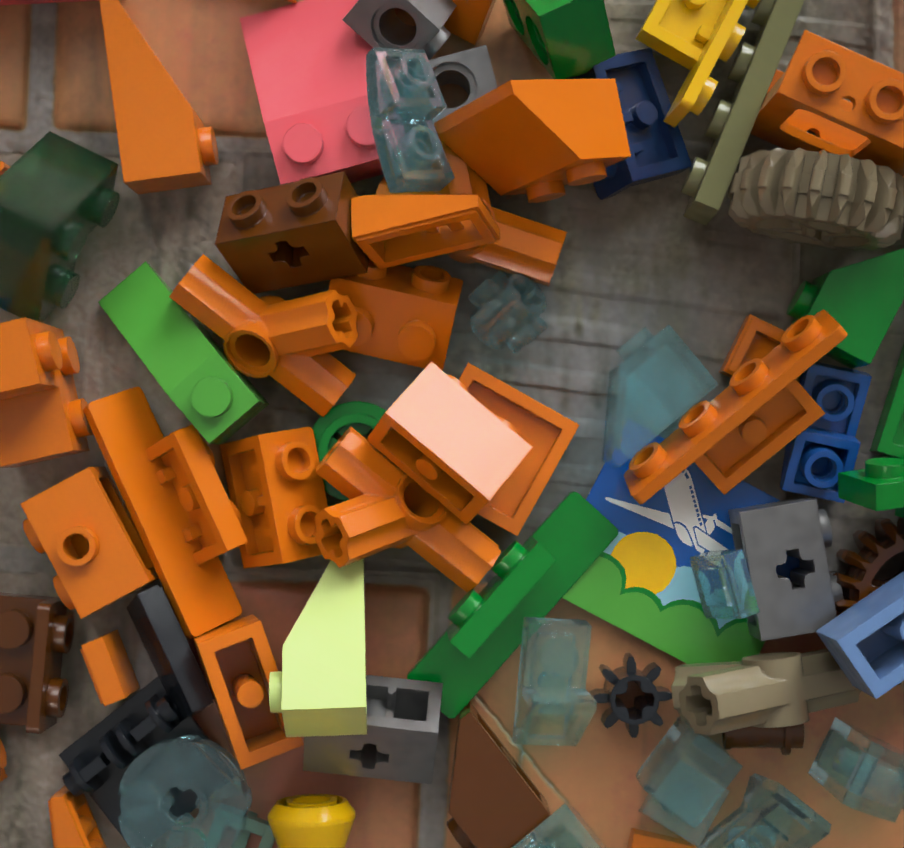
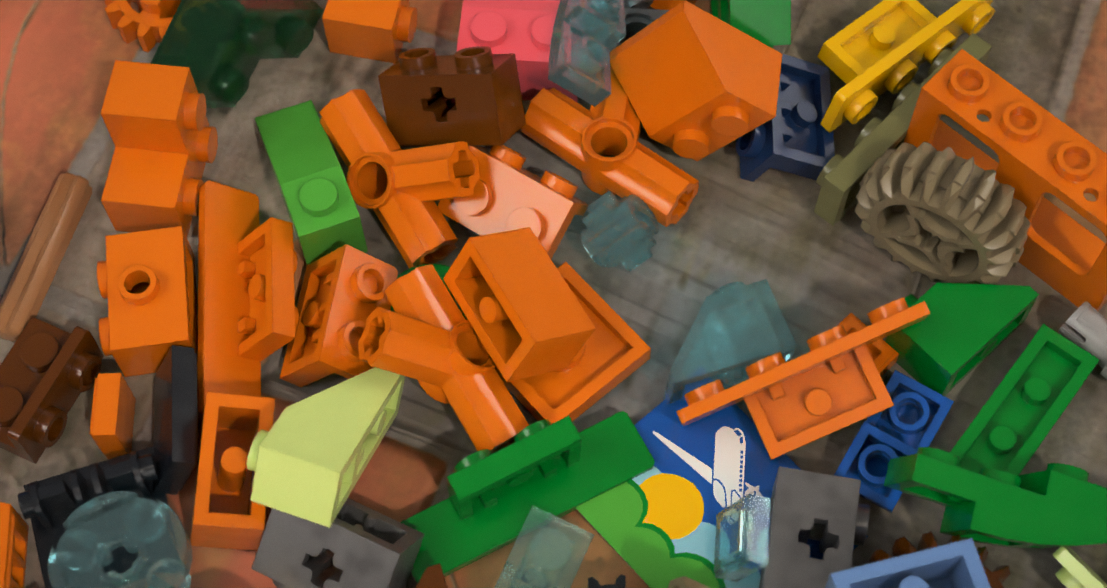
camera: 20 degrees right, 25 degrees down
orange slope [351,195,500,269] -> none

